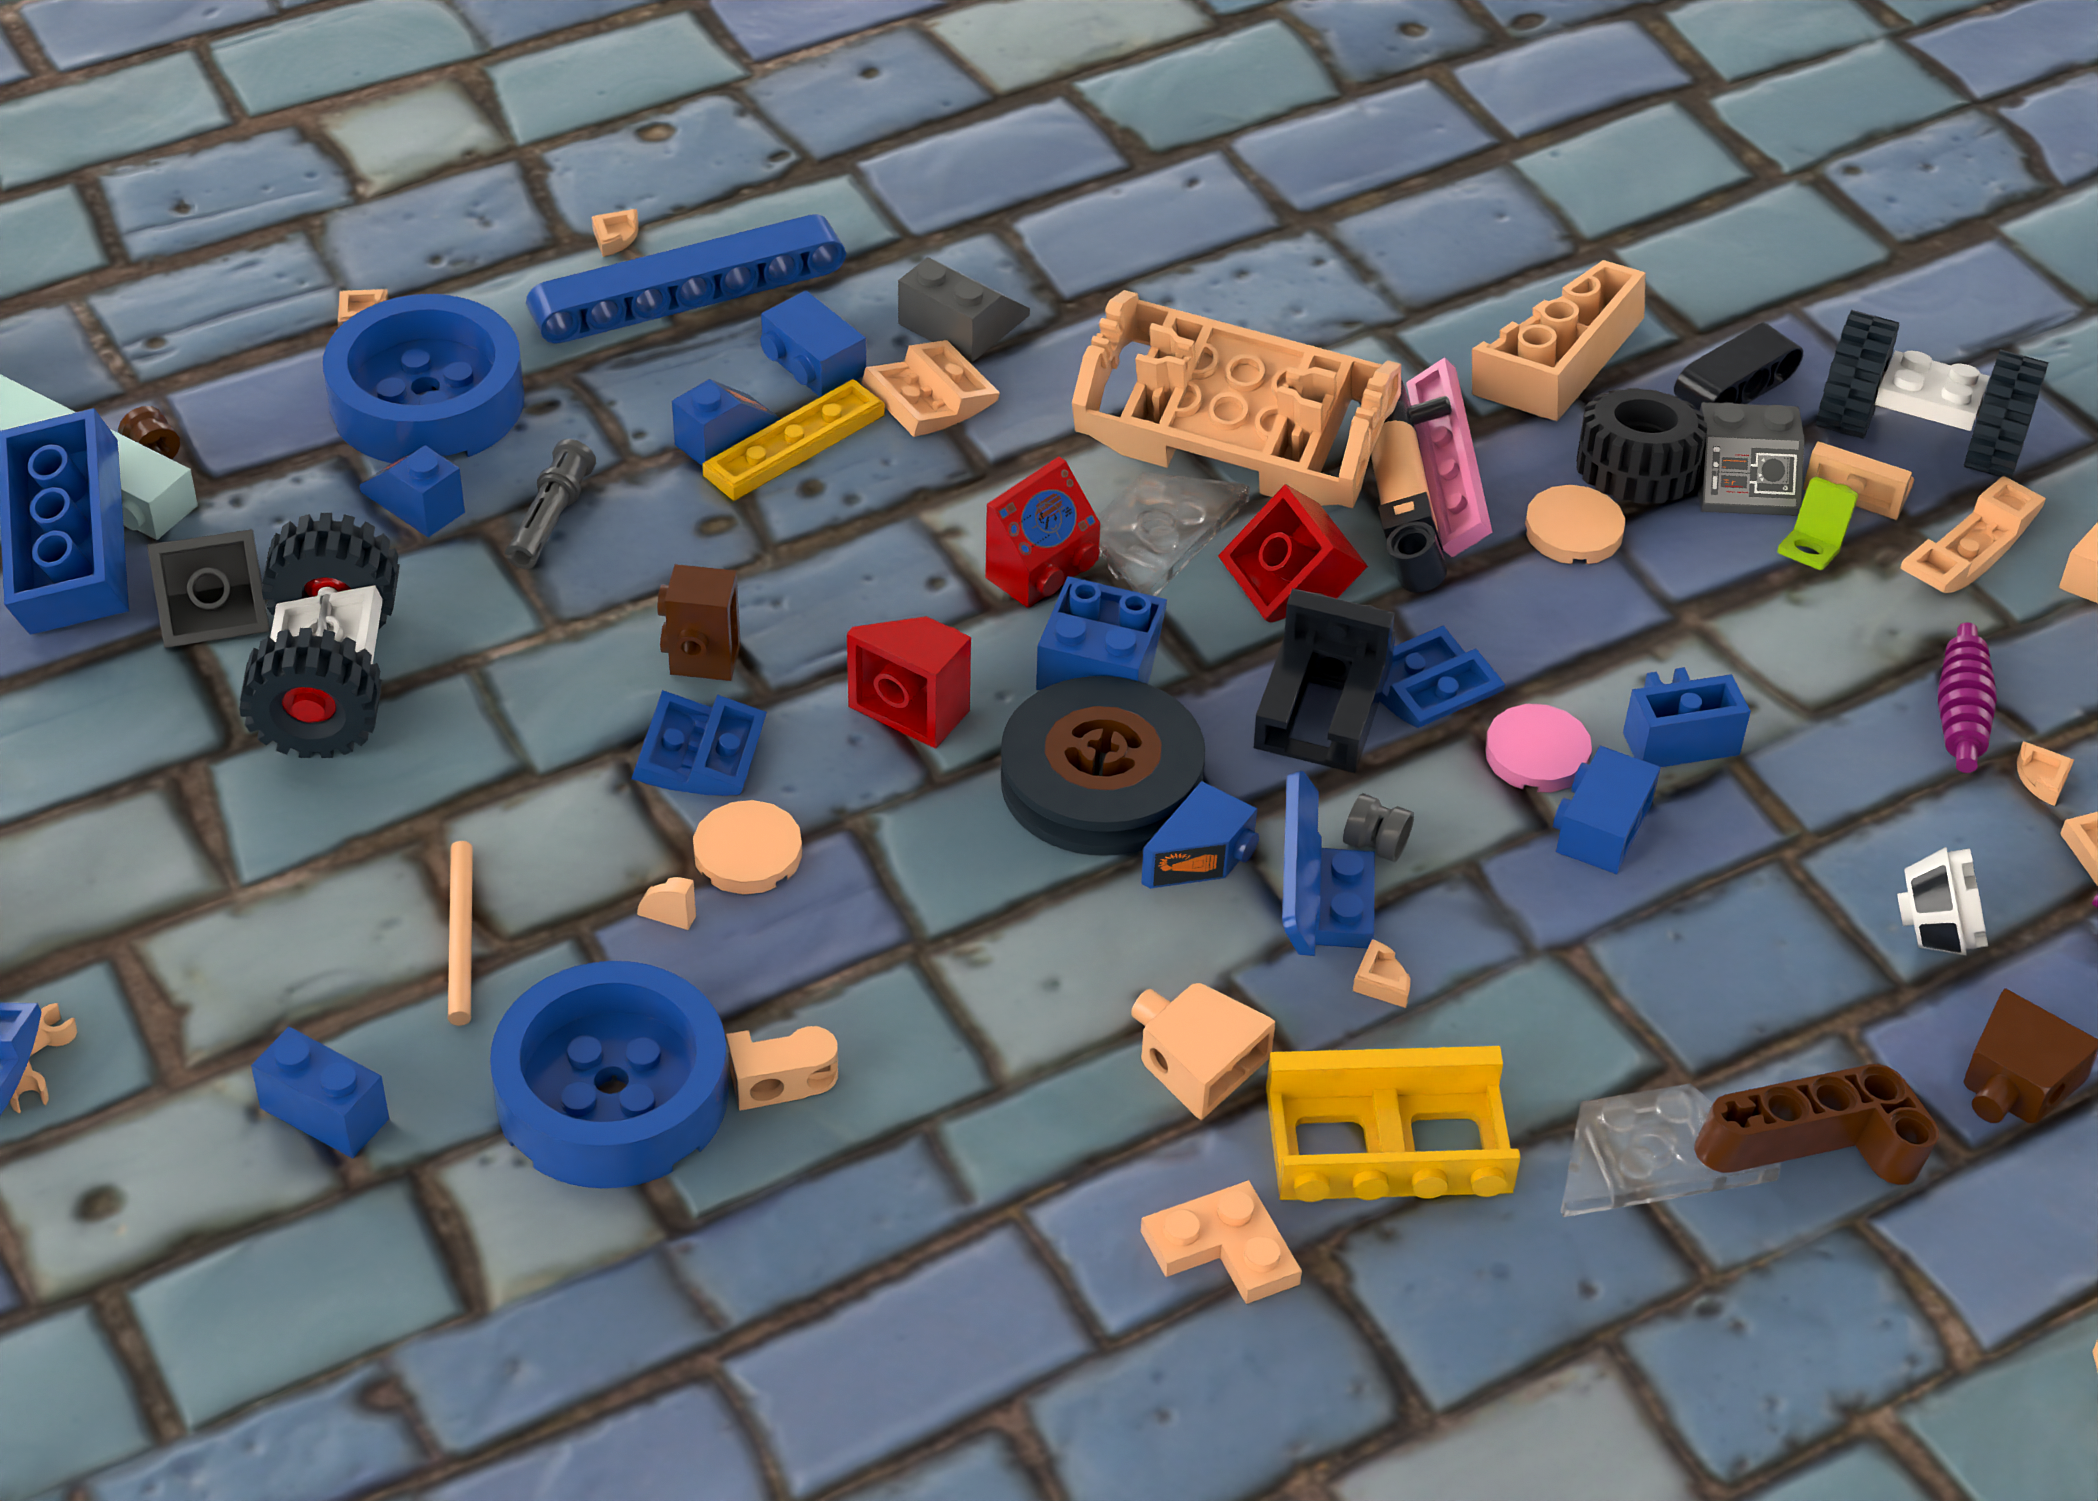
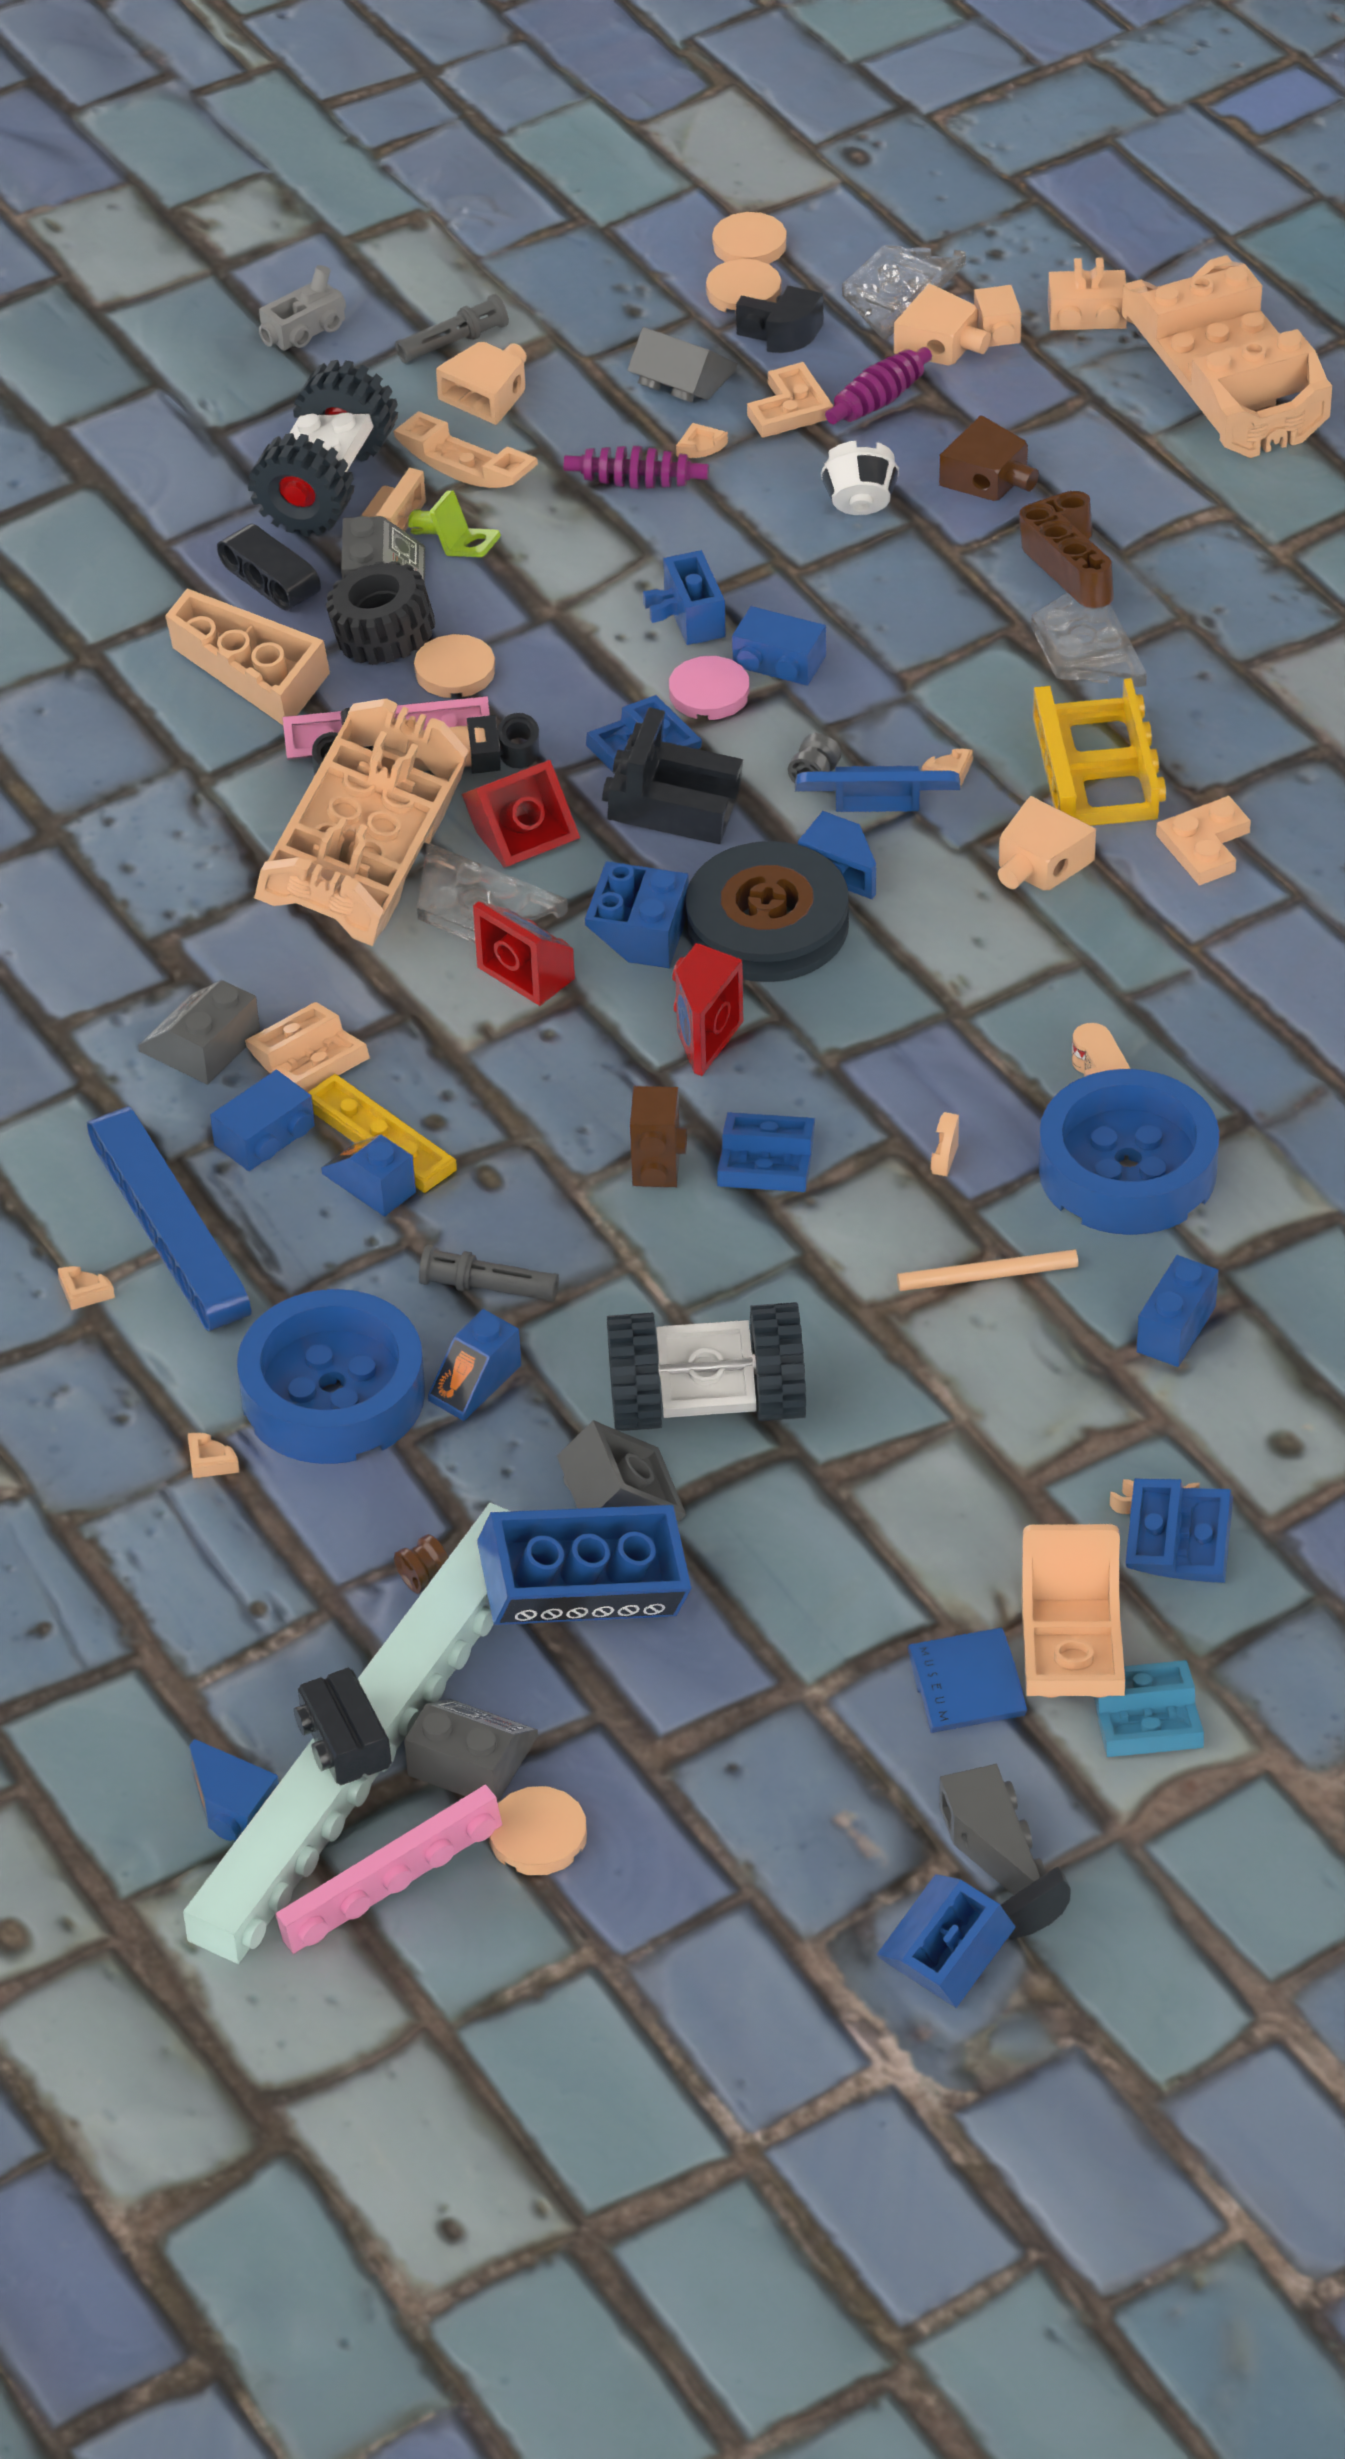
camera: 90 degrees left, 0 degrees up
light nougat tile [693,800,802,895] -> none

